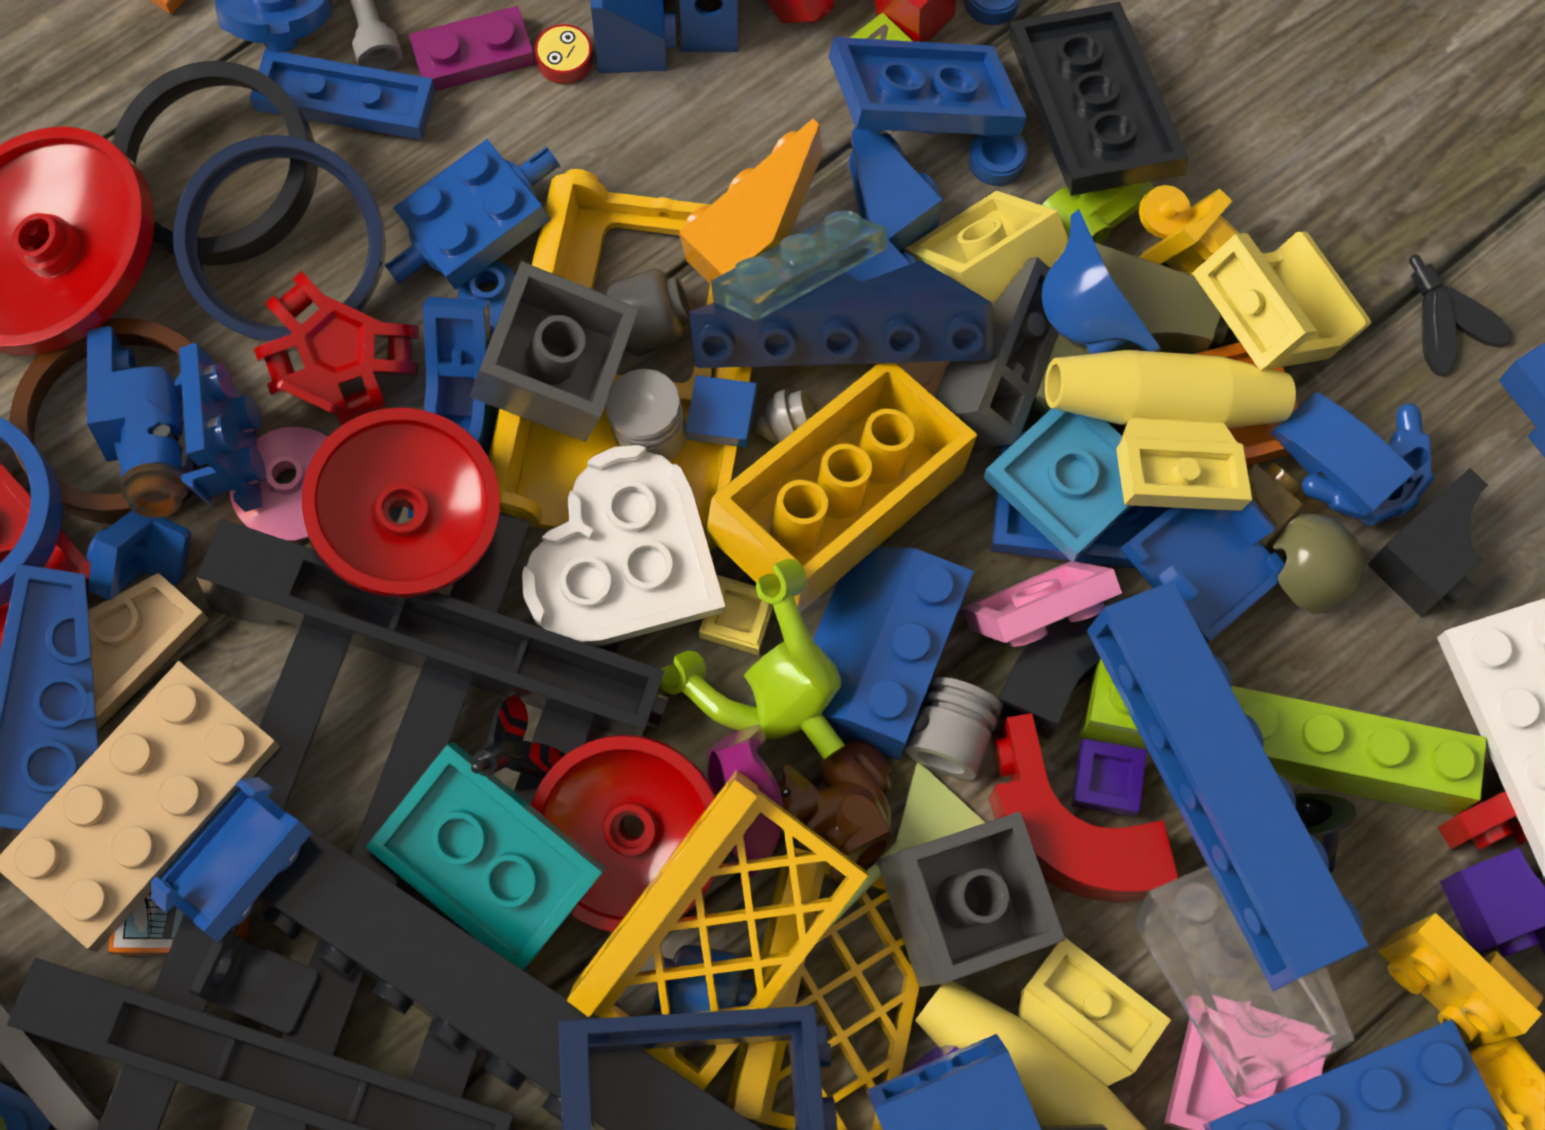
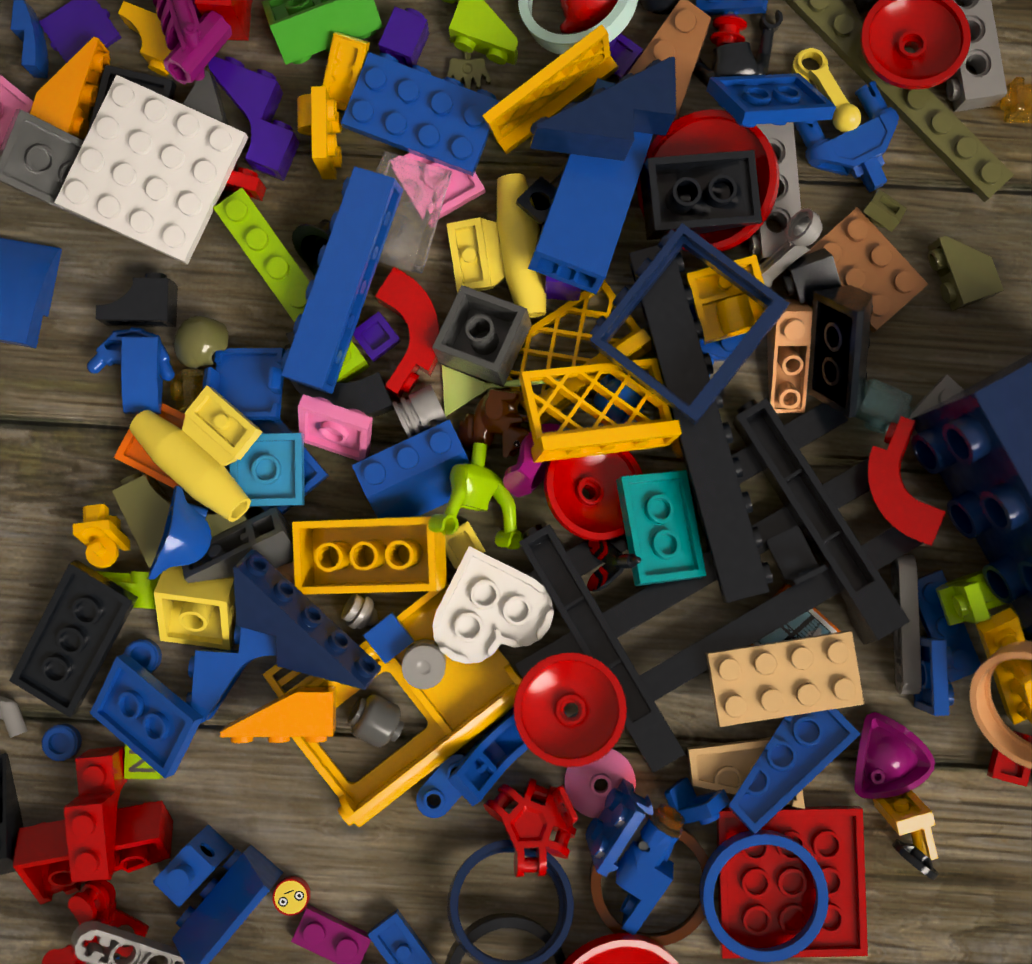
camera: 135 degrees left, 15 degrees up
blue piece [151,777,312,943] -> none
blue plate [384,139,561,290] -> none
dark grey brick [469,261,639,442] -> none
clear light blue plate [711,211,887,321] -> none
light yellow panel [1192,231,1371,370] -> none
black piece [1409,254,1511,376] -> none

